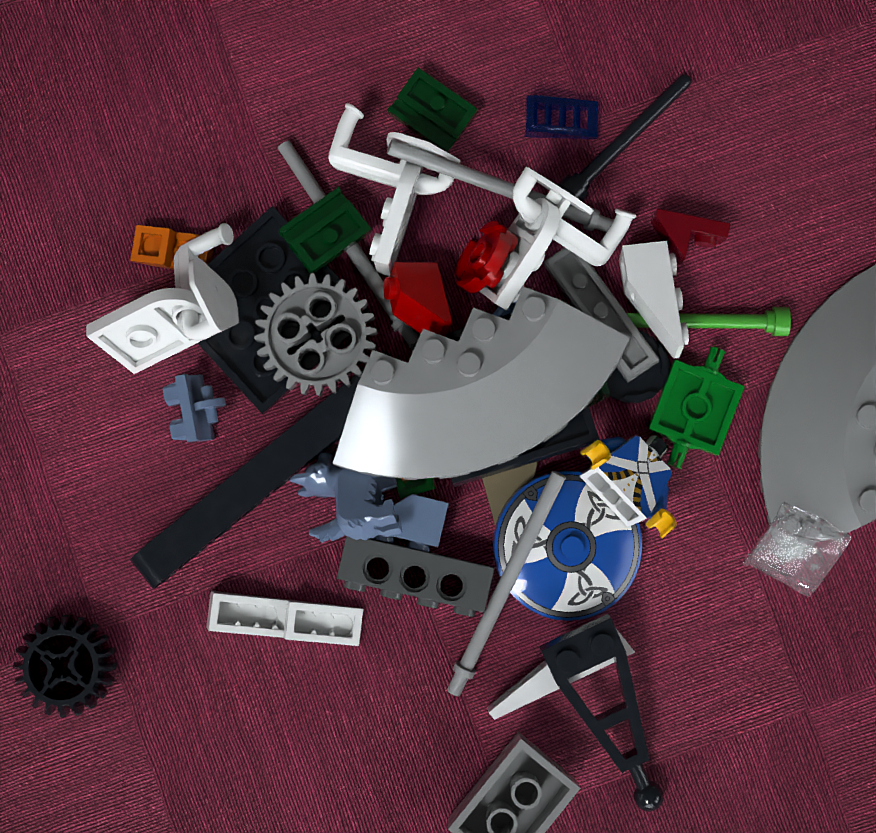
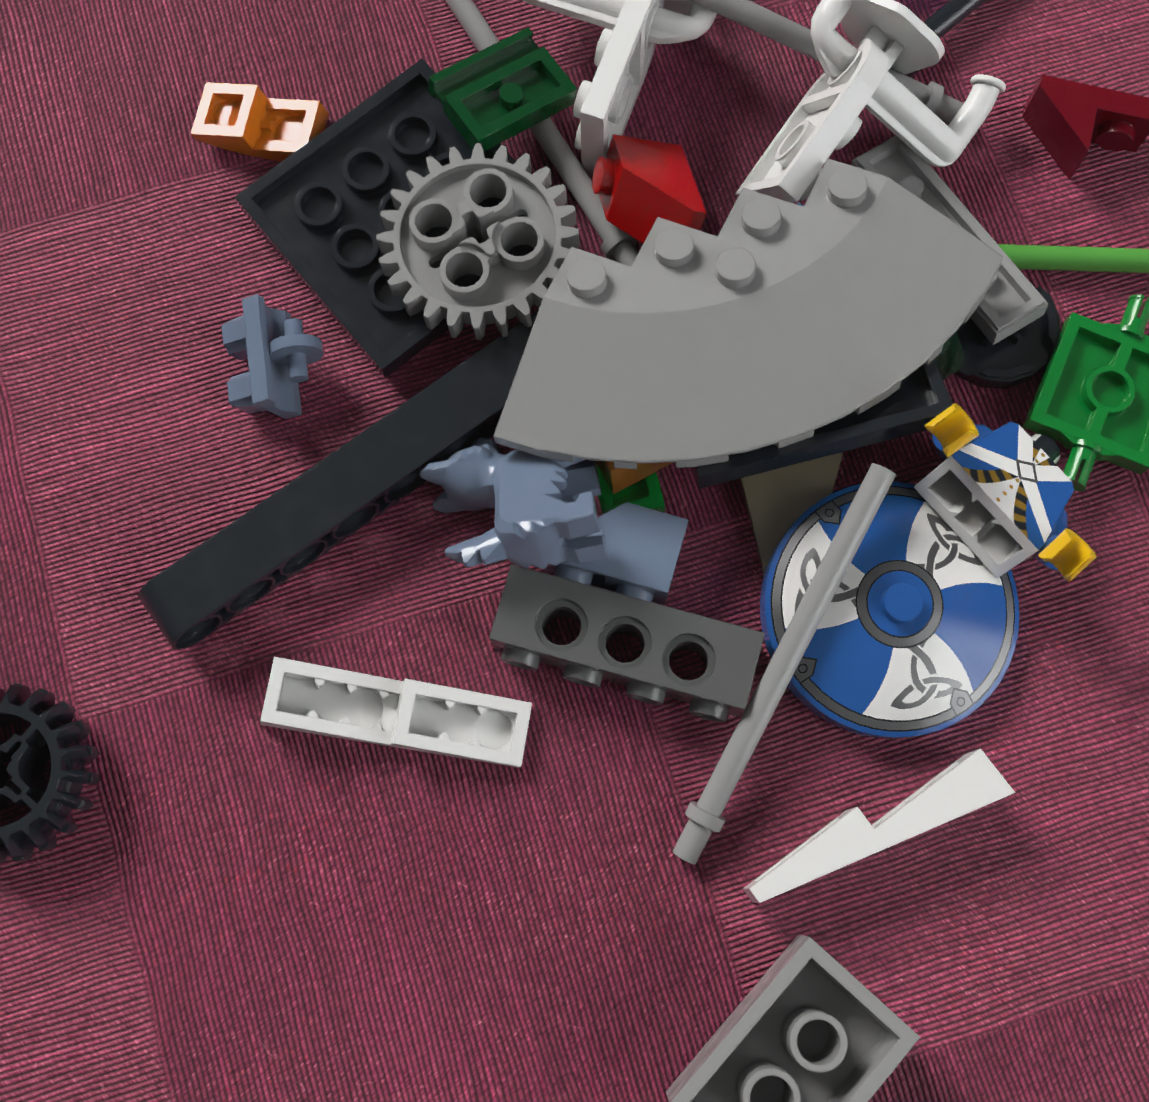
camera: 10 degrees right, 10 degrees down
white plate [86,223,239,374] -> none
red plate [455,221,518,293] -> none
black plate [539,614,664,812] -> none
white slope [619,241,689,358] -> none

